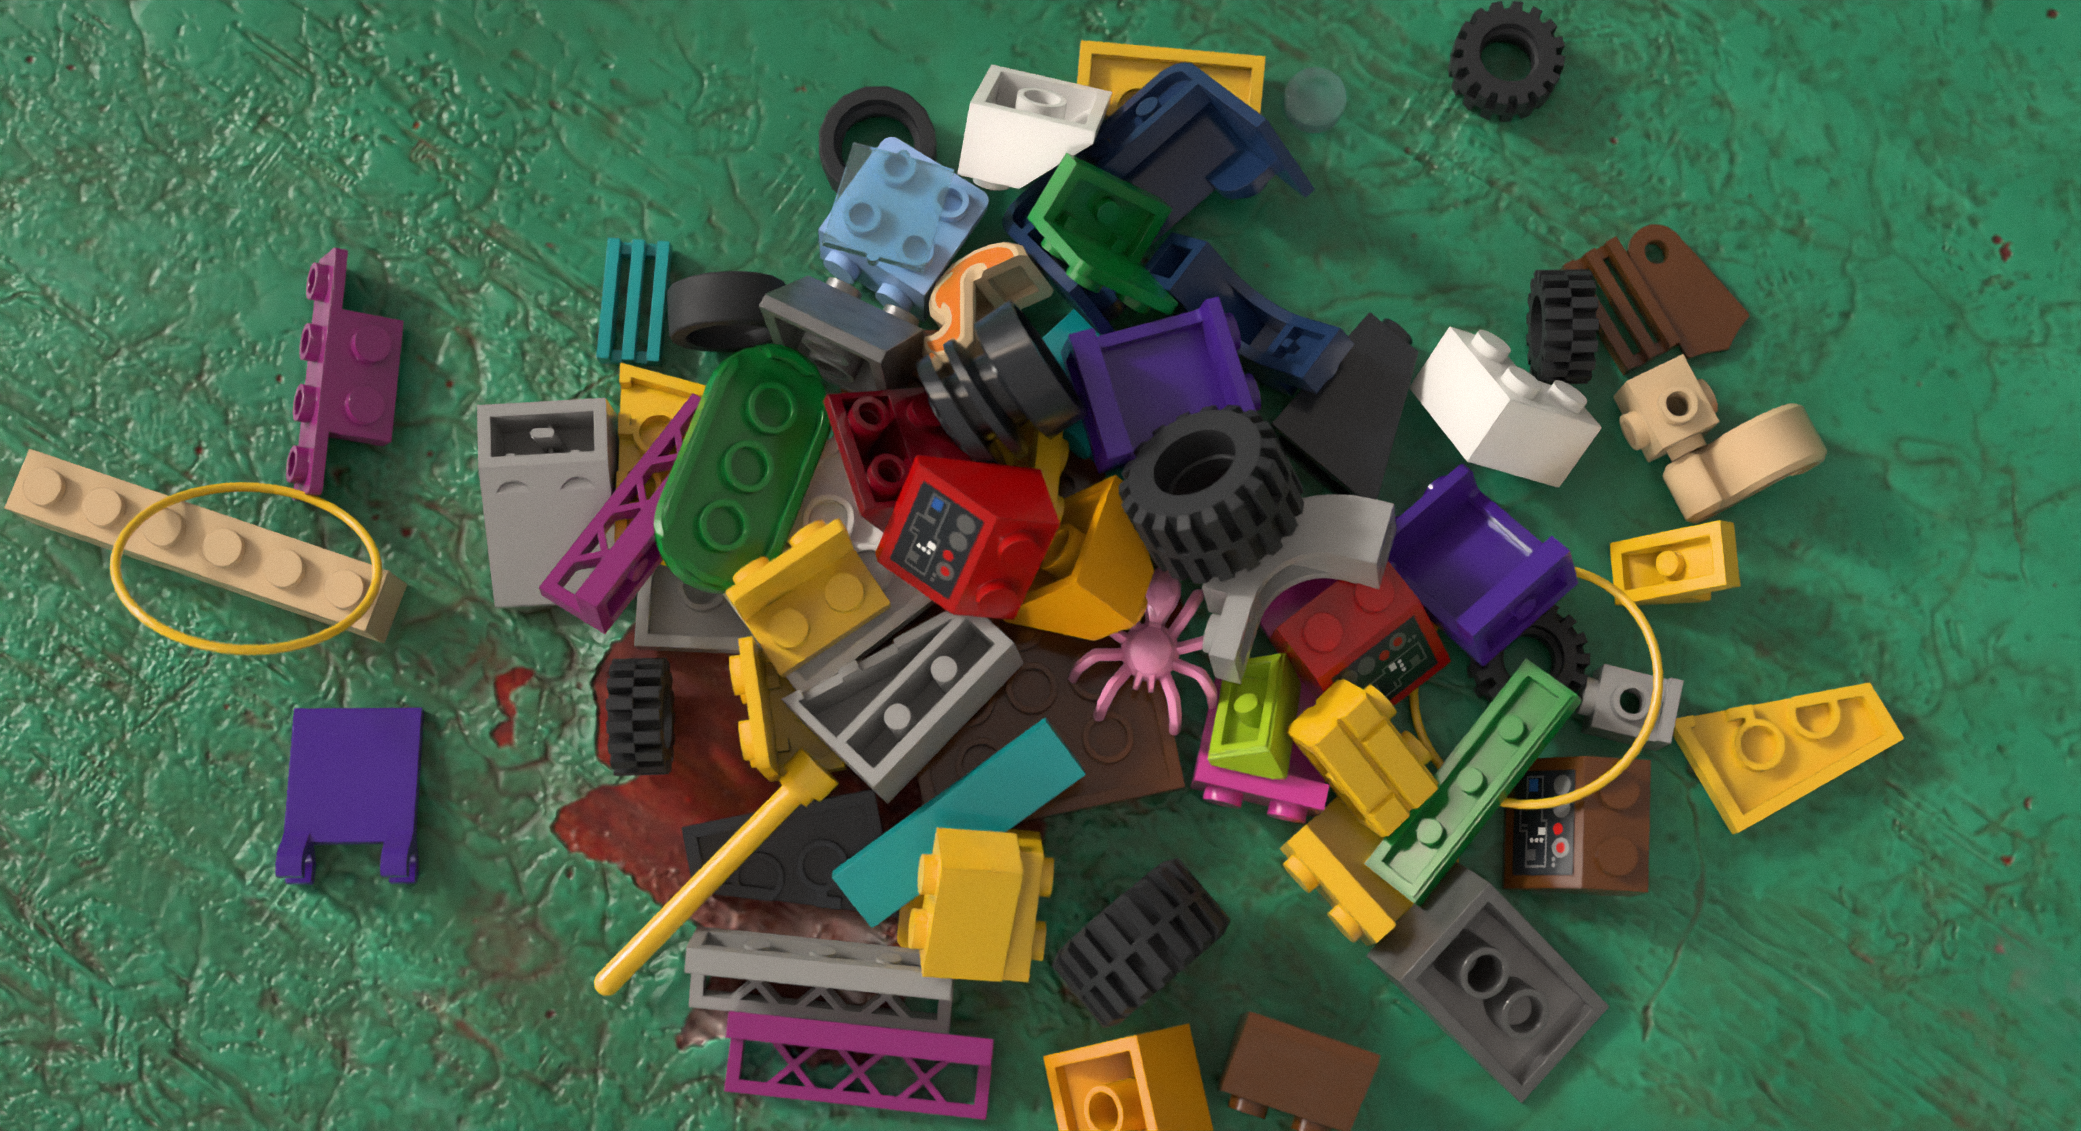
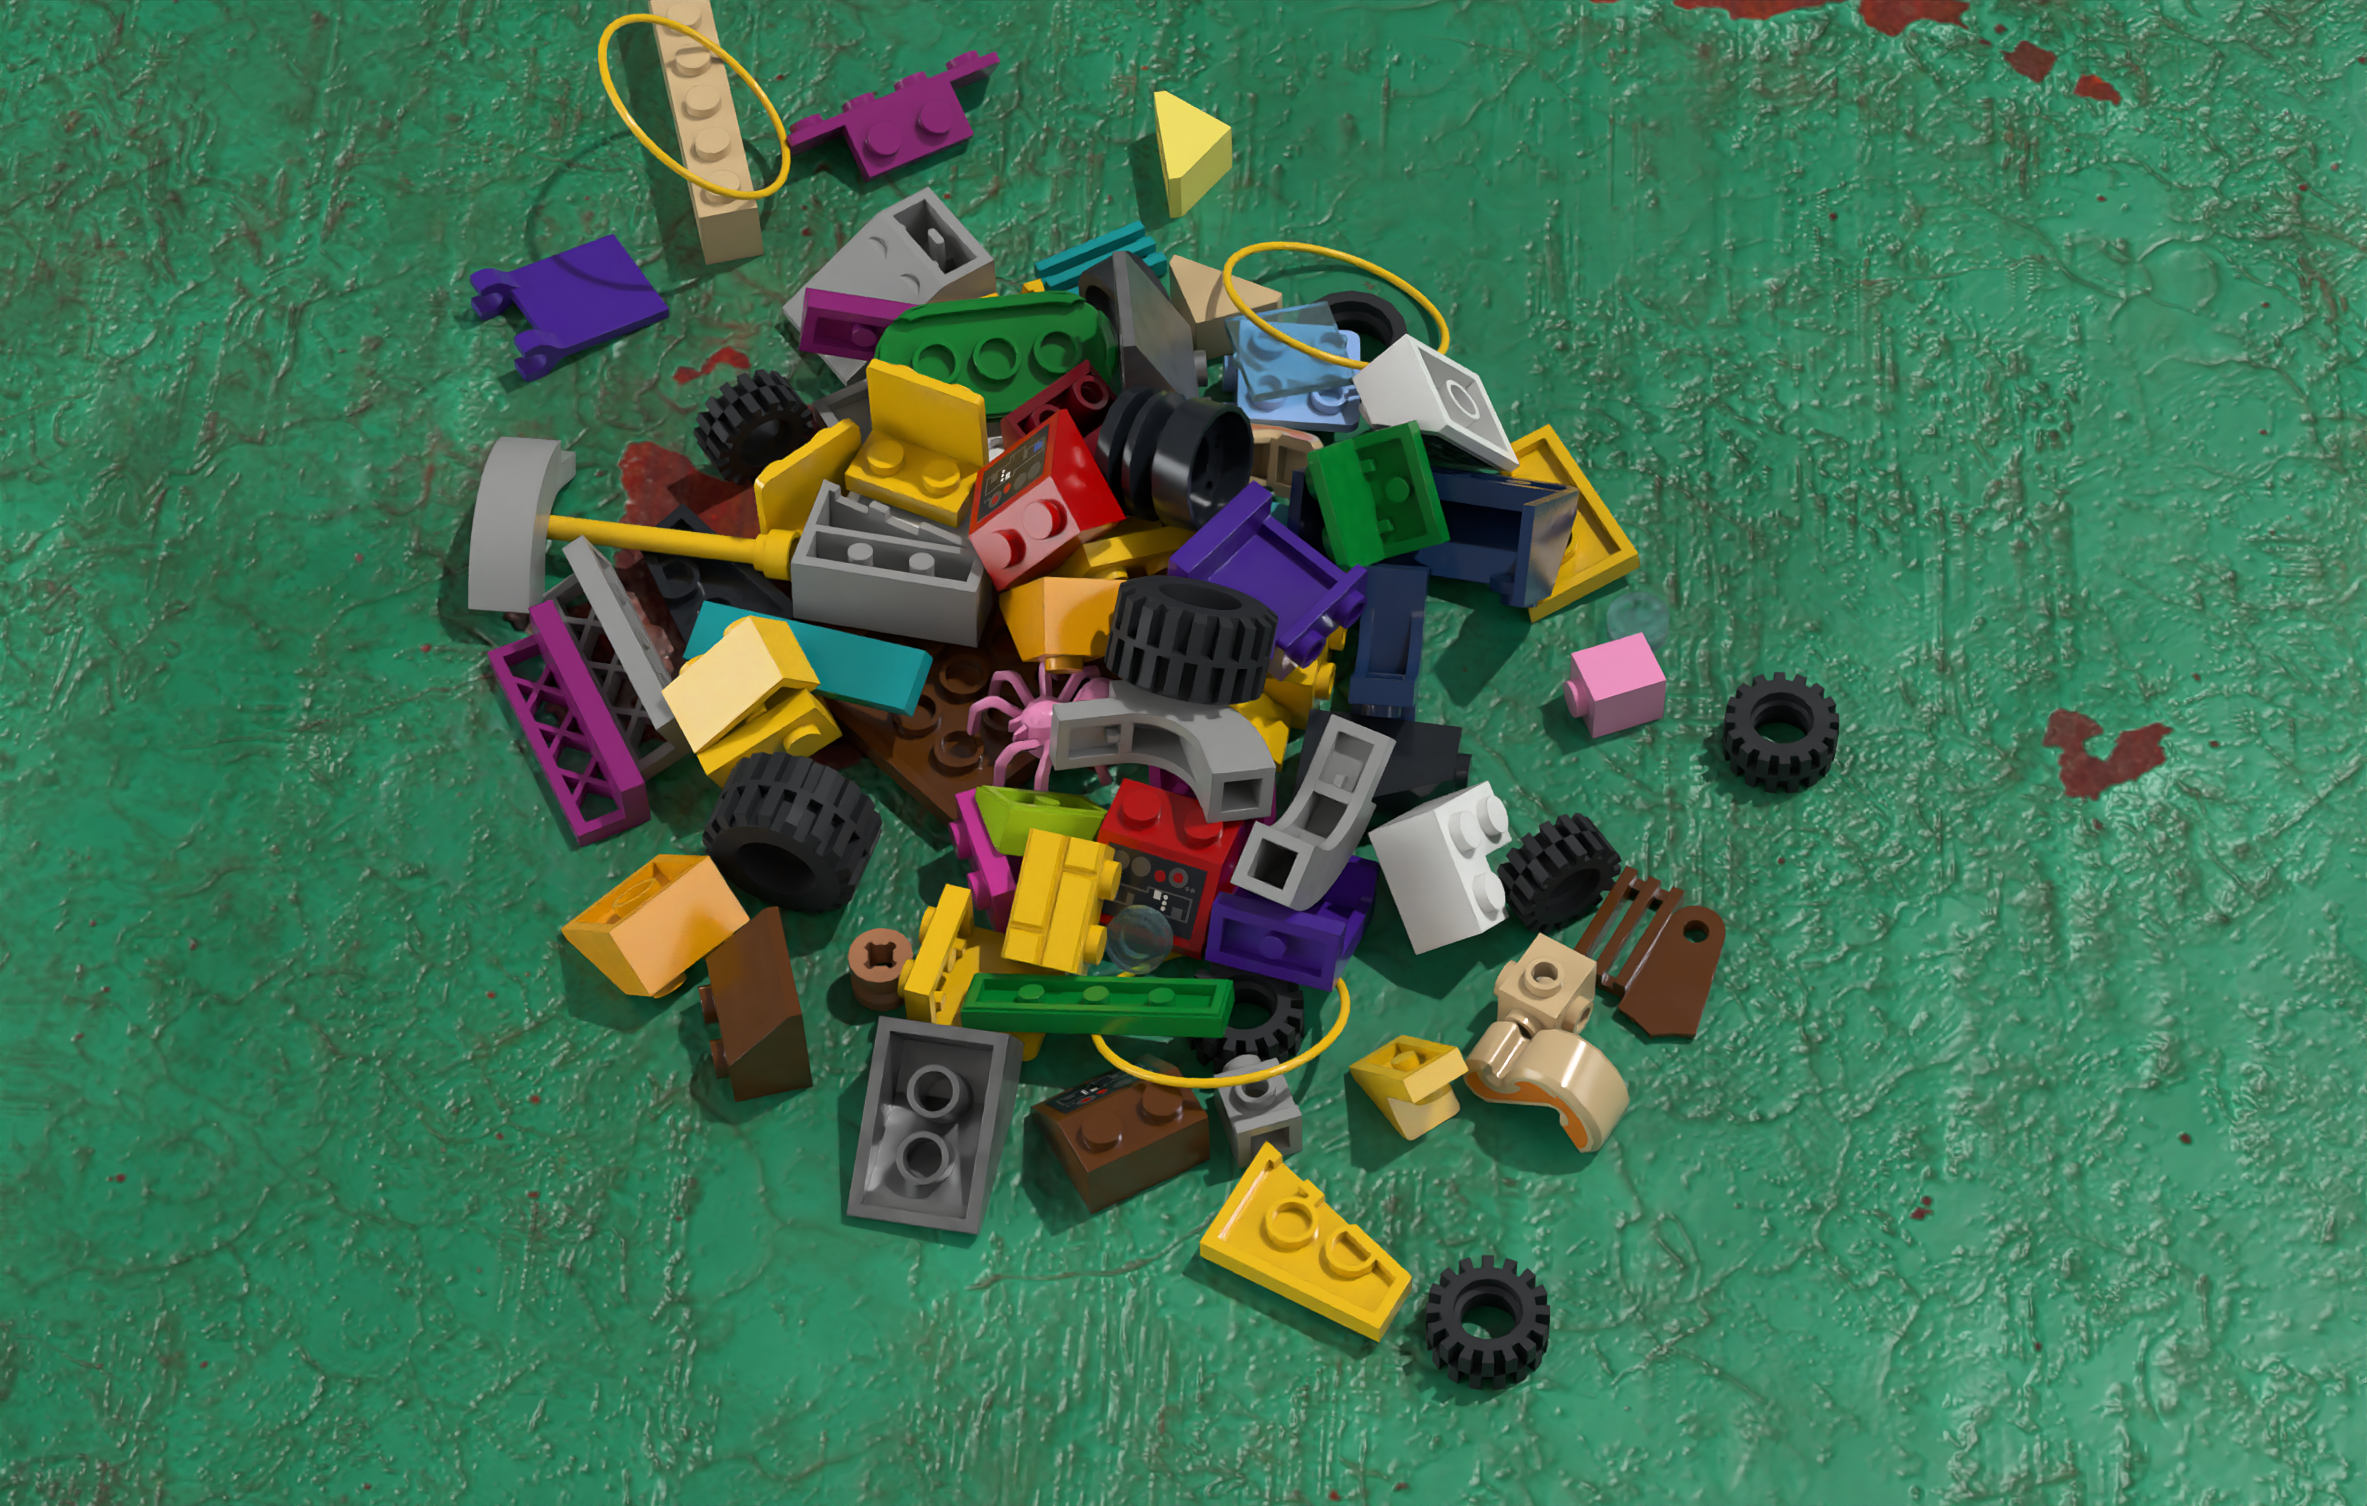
camera: 60 degrees right, 25 degrees down
none -> light grey arch [468,436,576,613]
none -> nougat wheel [847,928,914,1011]
none -> clear light blue tile [1105,905,1173,974]
none -> light yellow slope [1154,91,1232,218]
none -> tan slope [1169,254,1283,360]
none -> yellow piece [1222,242,1450,371]
none -> light grey arch [1230,714,1396,911]
none -> black tyre [1425,1255,1550,1390]
none -> bright pink brick [1563,632,1666,739]

